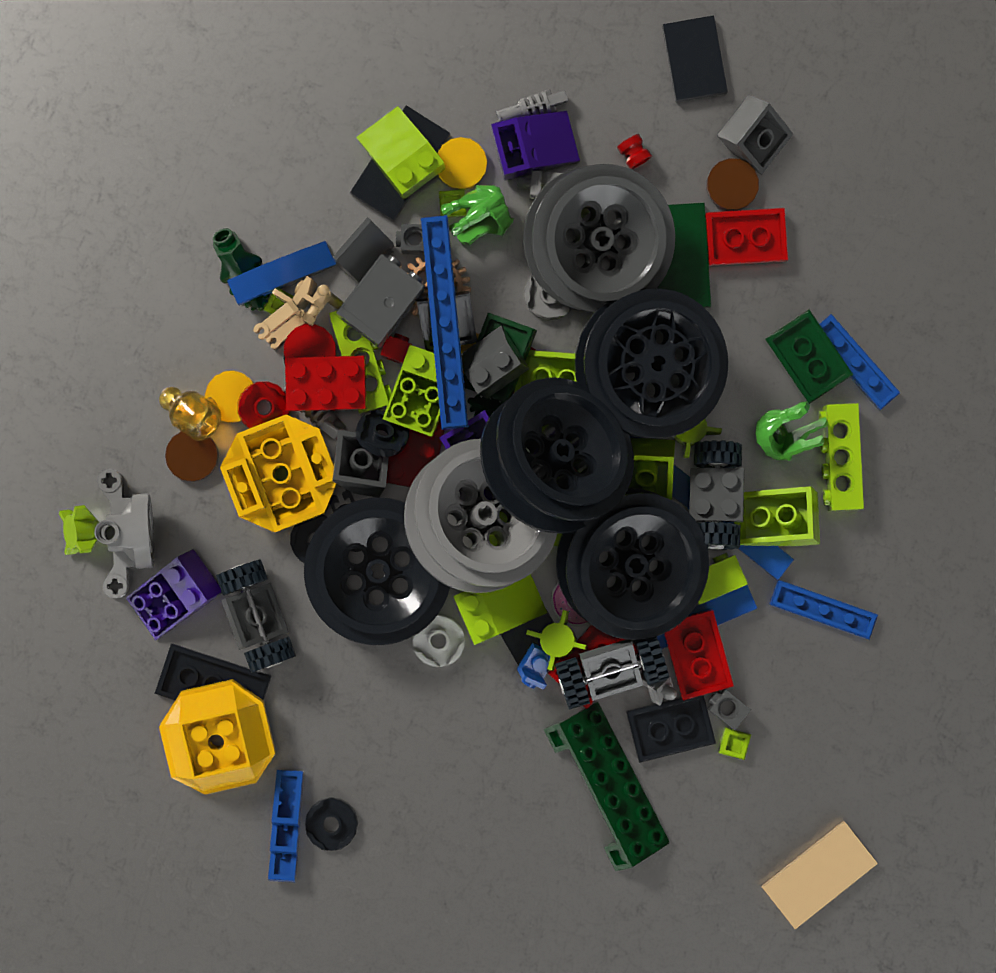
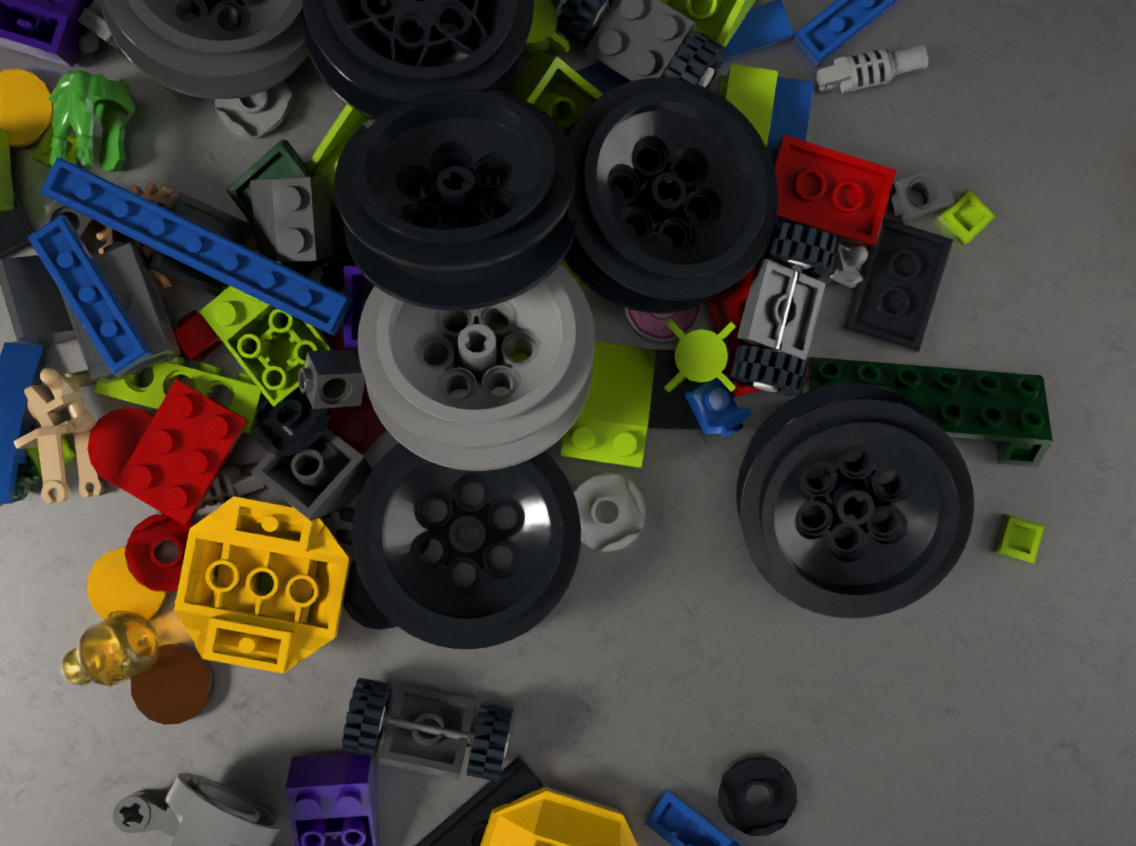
camera: 60 degrees left, 0 degrees up
none -> blue tile [27,215,153,377]
none -> dark grey brick [298,349,365,409]
none -> black wheel [736,383,975,618]
none -> light grey hinge [816,44,928,93]
none -> lime tile [993,514,1046,564]

